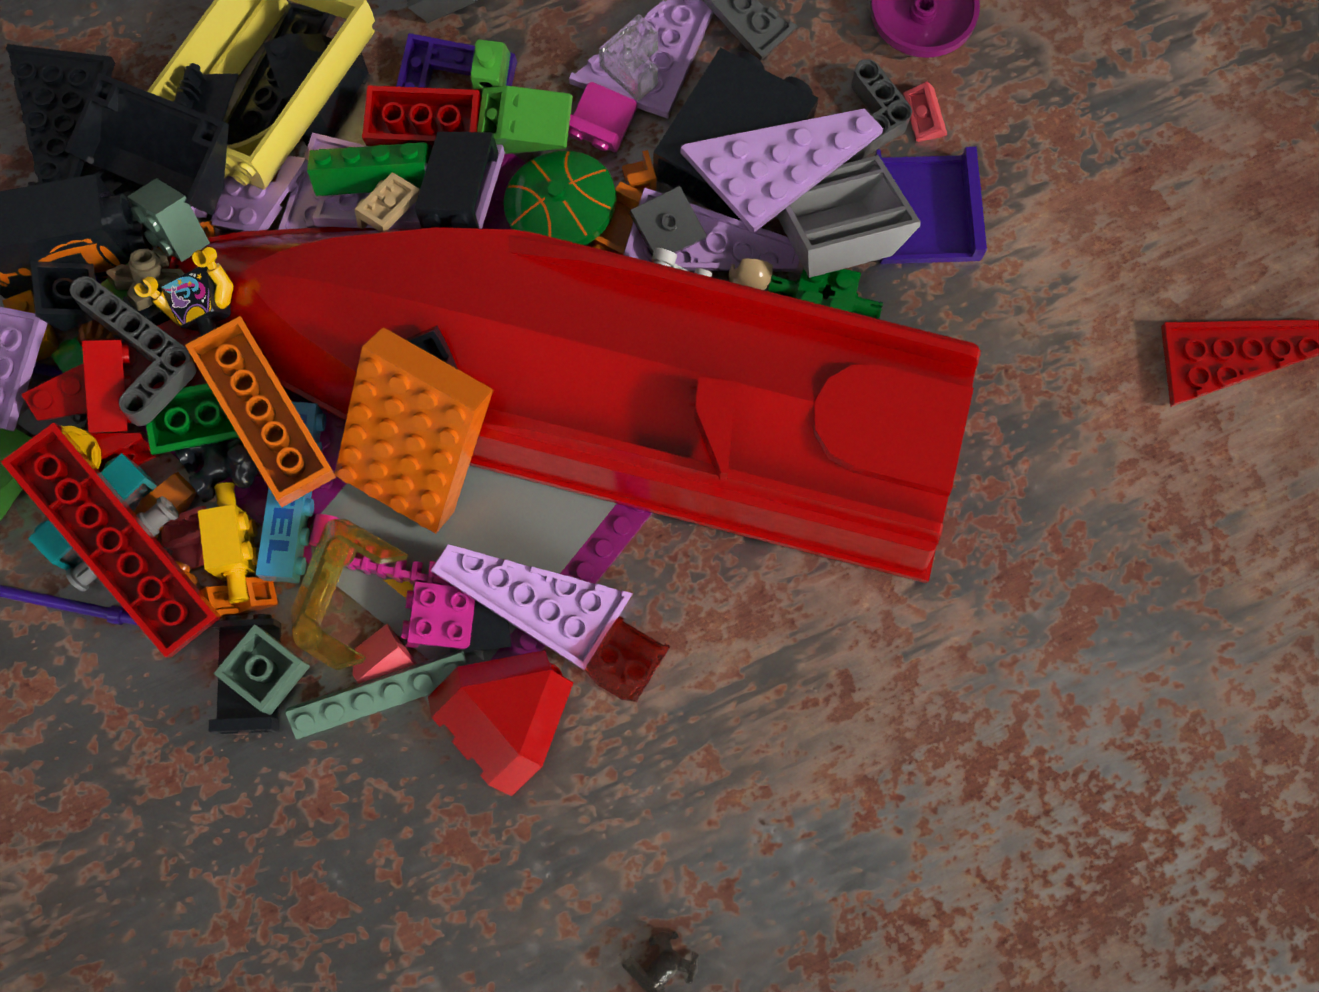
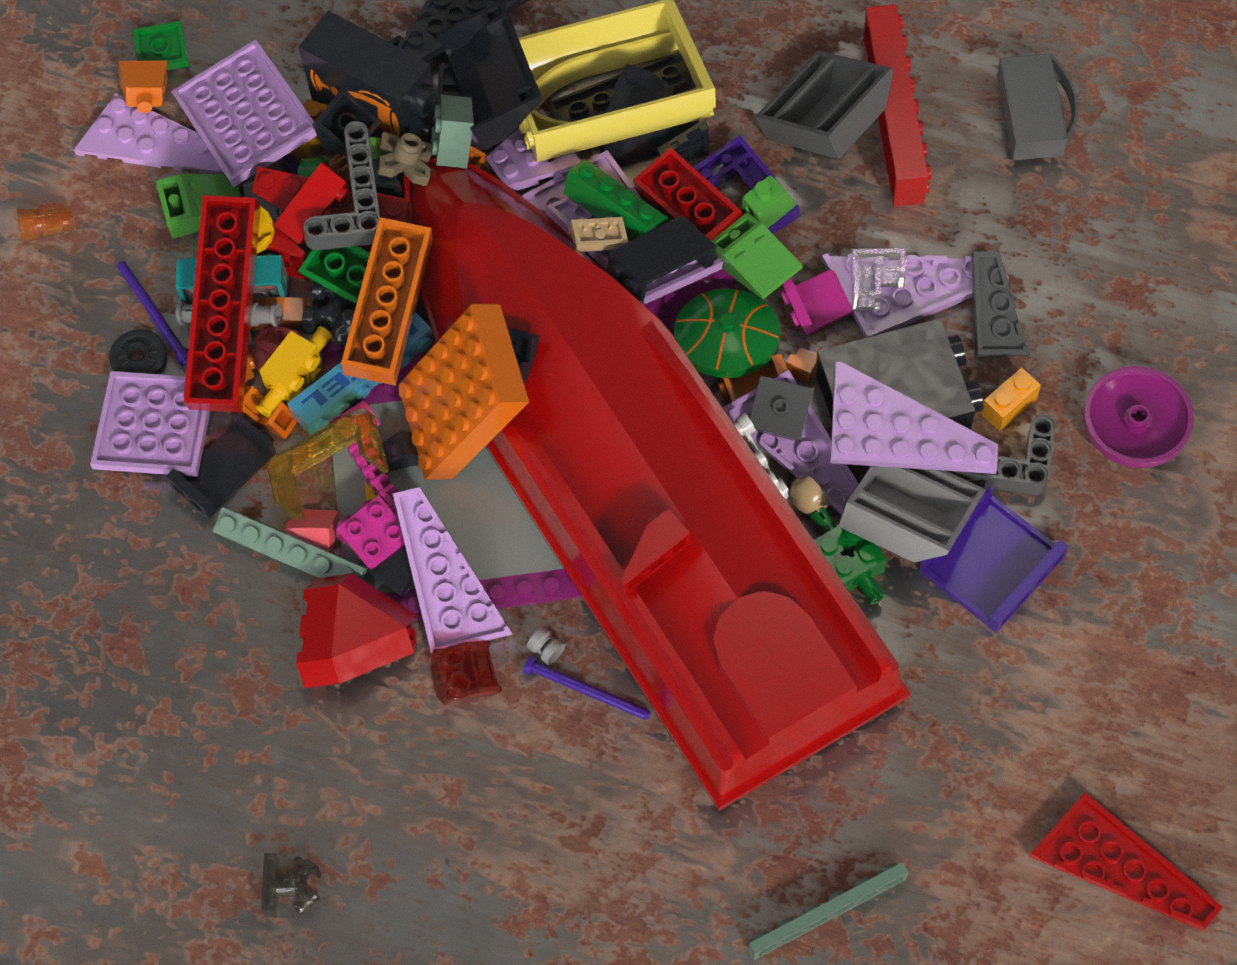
camera: 50 degrees right, 10 degrees down
torso [134,247,234,336] -> none
black hinge [173,63,239,121] -> none
sand green brick [213,624,310,715] -> none
coral slope [903,81,947,142] -> none
none -> lavender plate [90,371,210,477]
none -> black wheel [109,329,167,374]
none -> black slope [377,430,419,473]
none -> dark purple bar [523,655,651,720]
none -> light grey wheel [527,626,566,665]
none -> black wing [657,120,709,161]
none -> sand green plate [749,862,908,960]
none -> light orange brick [981,367,1041,432]

